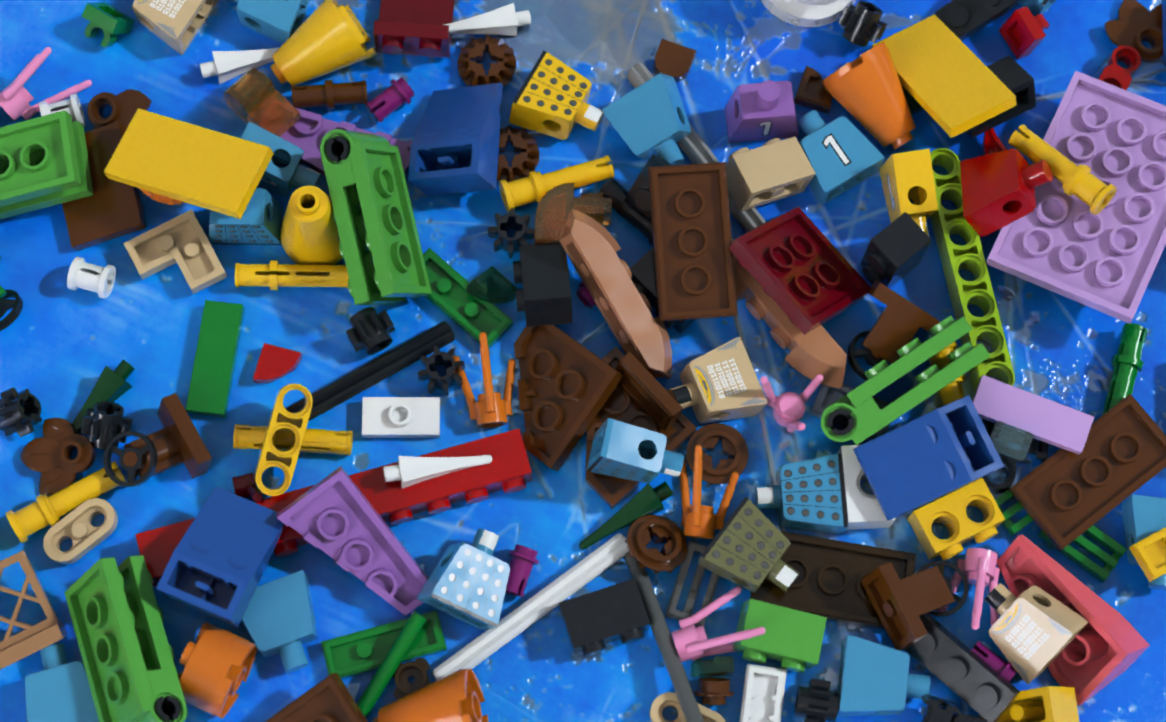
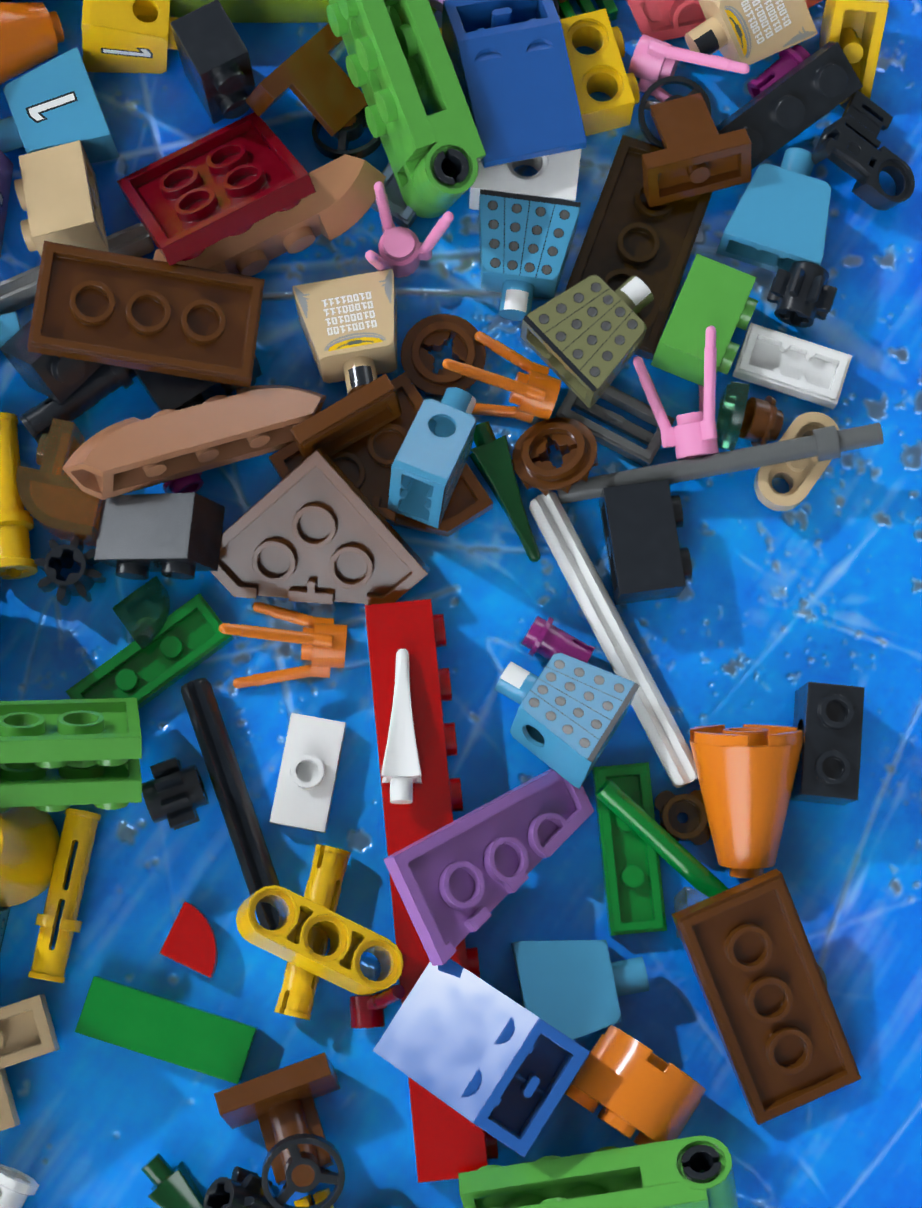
camera: 80 degrees left, 5 degrees up
black gear [417,346,465,396] -> none

